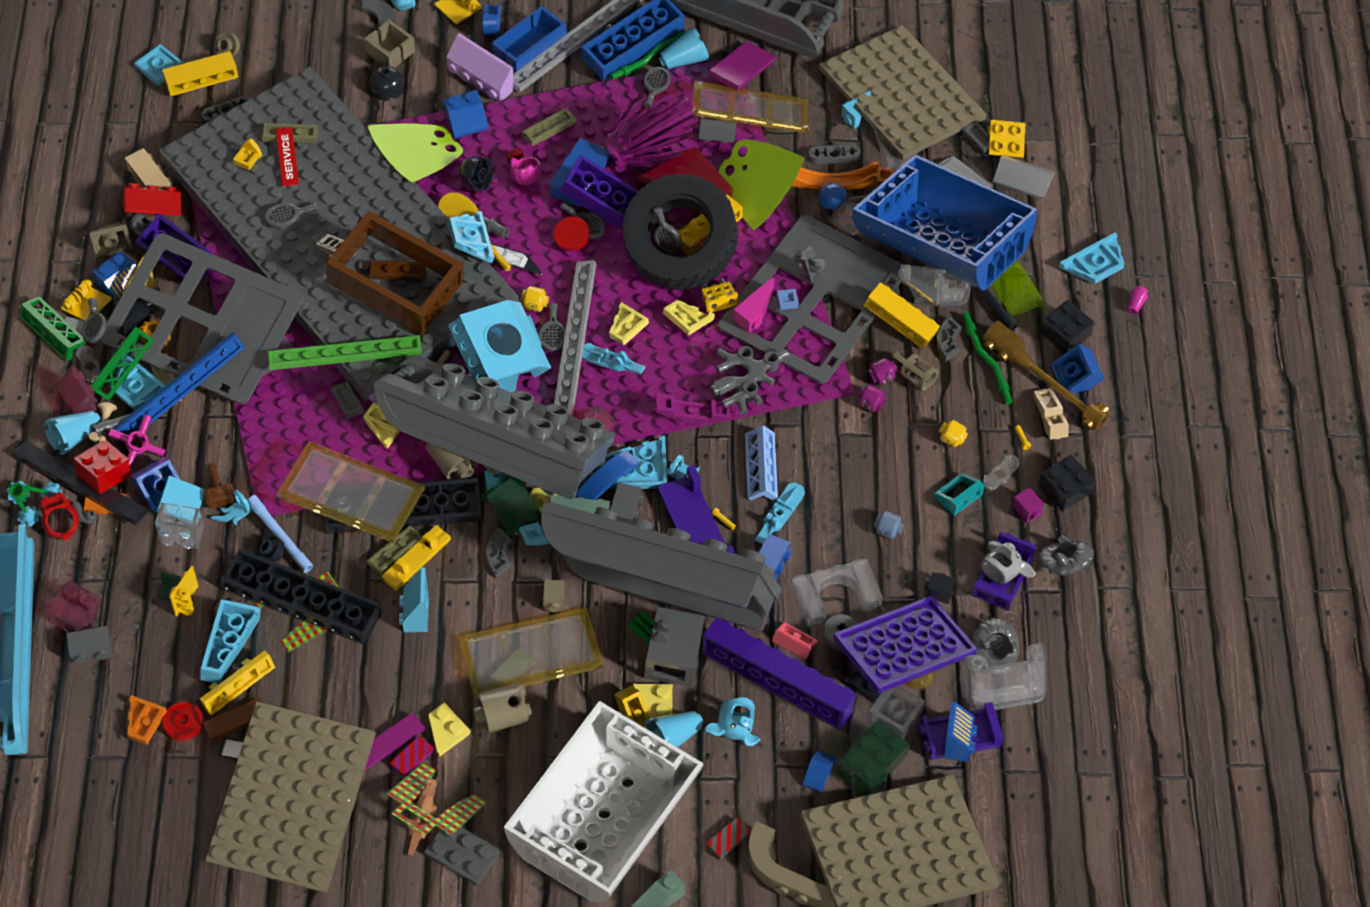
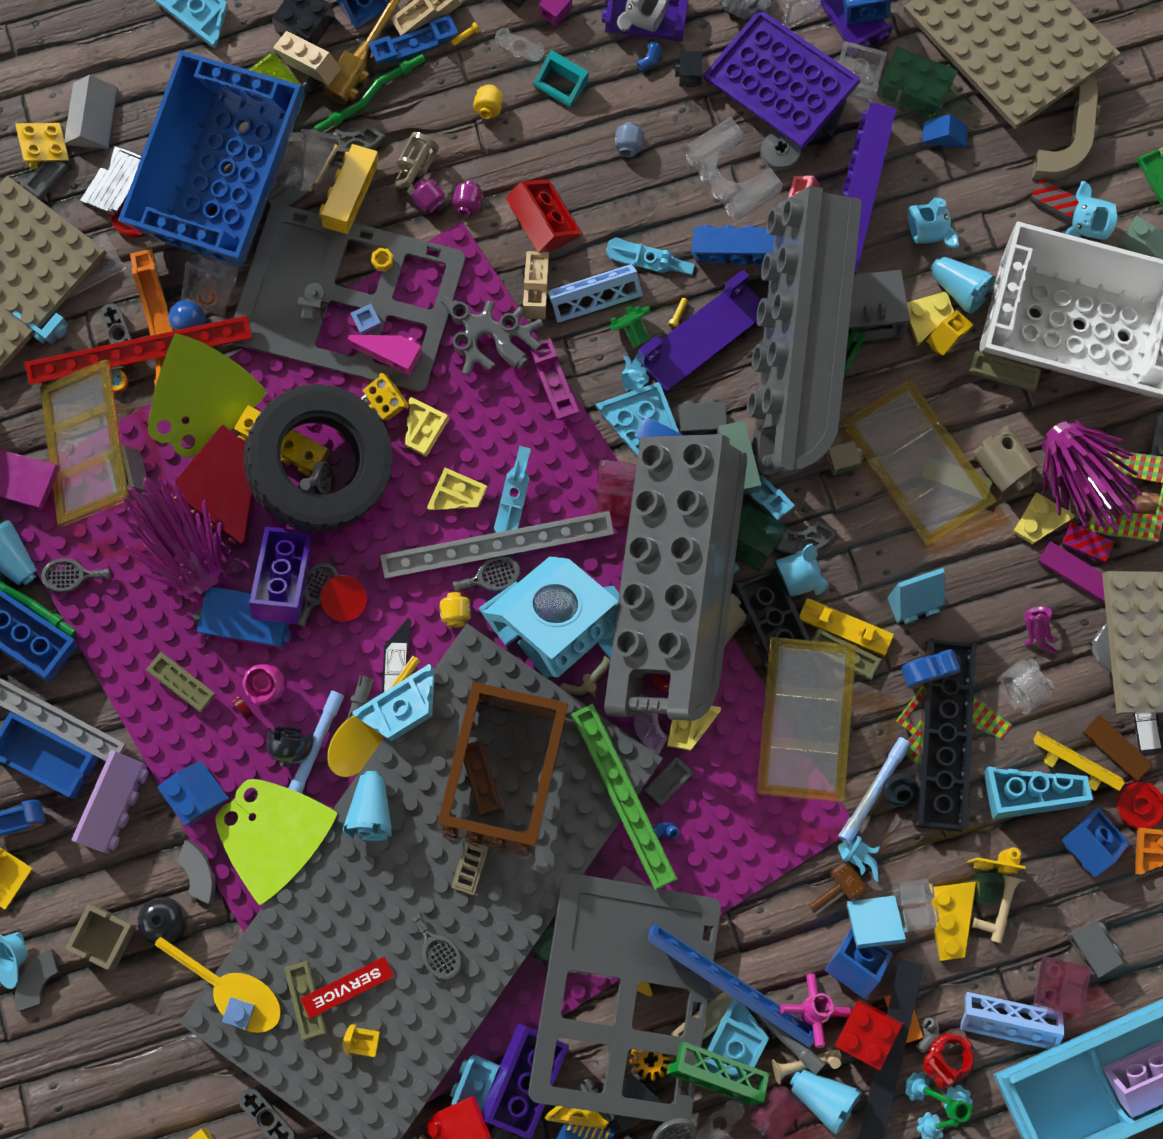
camera: 105 degrees left, 20 degrees up
none -> red plate [25,315,253,385]
none -> tile [104,369,128,393]
none -> yellow piece [155,937,281,1032]
none -> tile [177,839,216,904]
none -> medium blue plate [222,997,255,1030]
none -> tan brick [273,31,342,85]
none -> light blue piece [289,691,344,794]
none -> medium azure cone [342,771,392,841]
none -> blue slope [369,15,458,64]
none -> yellow tile [371,248,394,272]
none -> medium azure bracket [450,1054,500,1111]
none -> red slope [505,180,582,252]
none -> tan slope [523,251,549,319]
none -> green piece [609,305,651,347]
none -> blue arm [637,41,662,71]
none -> blue arm [653,822,680,839]
none -> medium azure piece [774,544,829,597]
none -> blue animal [901,650,961,689]
none -> yellow wing [927,882,976,961]
none -> light blue fence [961,992,1064,1049]
none -> tan piece [972,874,1025,943]
none -> clear brick [997,659,1055,715]
none -> magenta piece [1023,606,1058,655]
none -> magenta plant [1041,420,1142,532]
none -> blue slope [1062,807,1130,877]
none -> medium azure piece [1065,181,1117,240]

